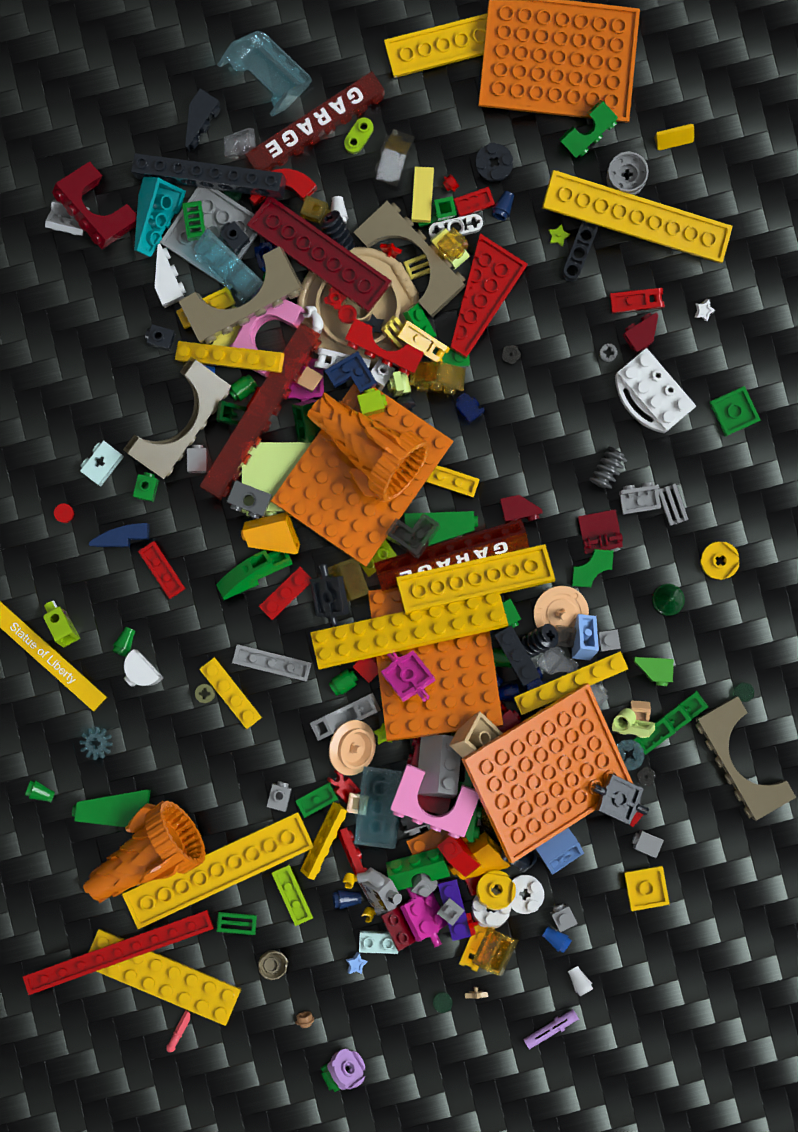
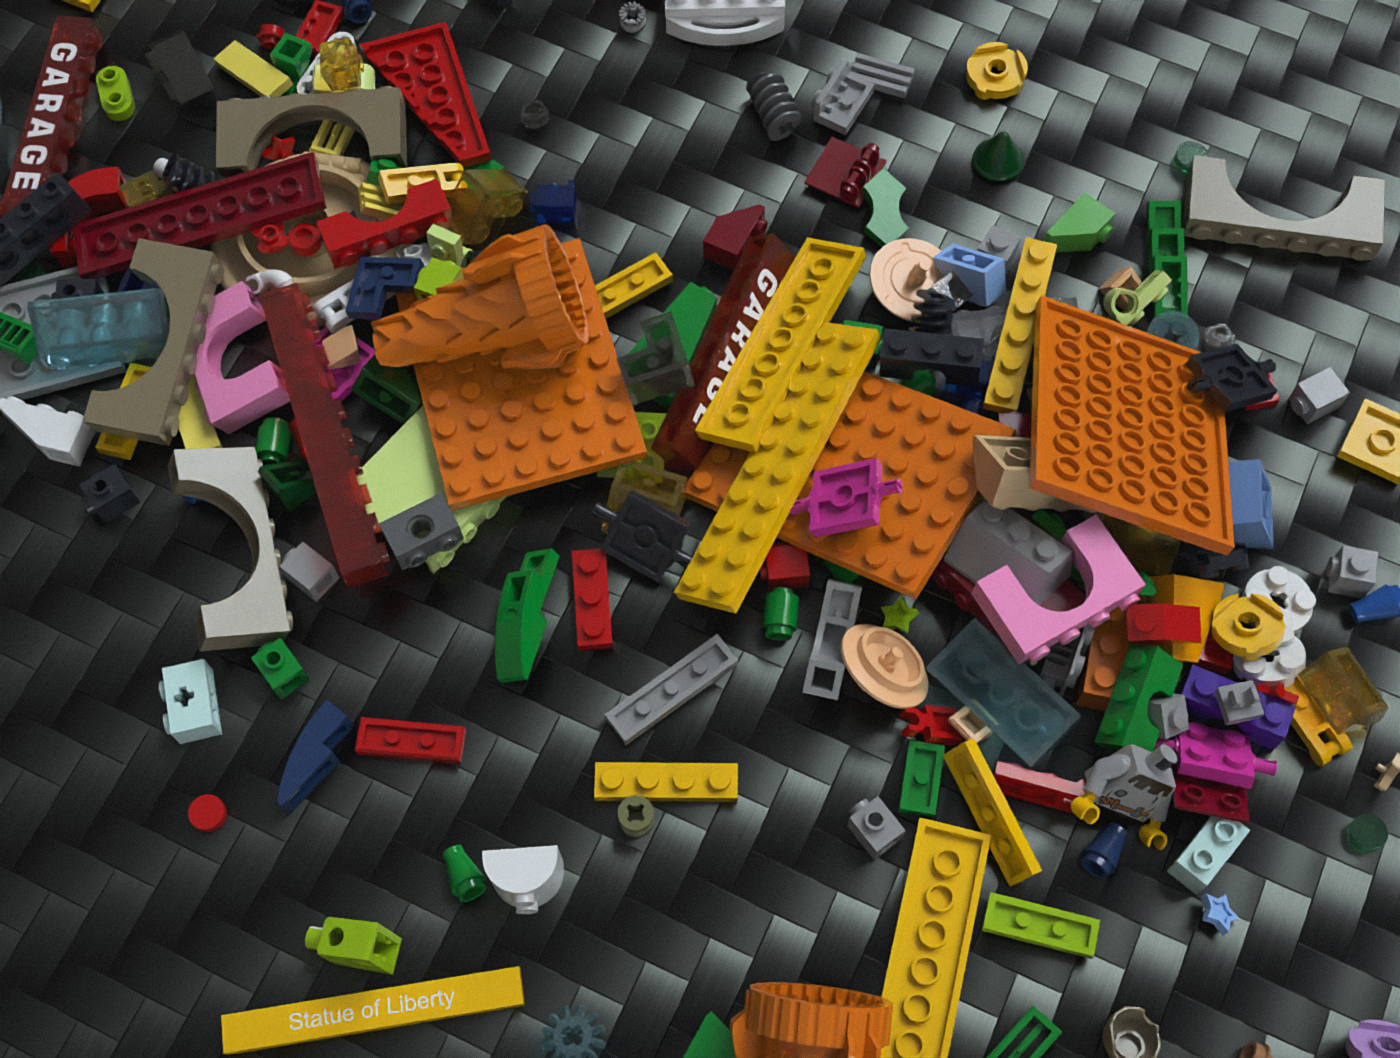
camera: 45 degrees left, 20 degrees down
yellow plate [175,341,285,373] -> none
light orange slope [241,512,300,554] -> none

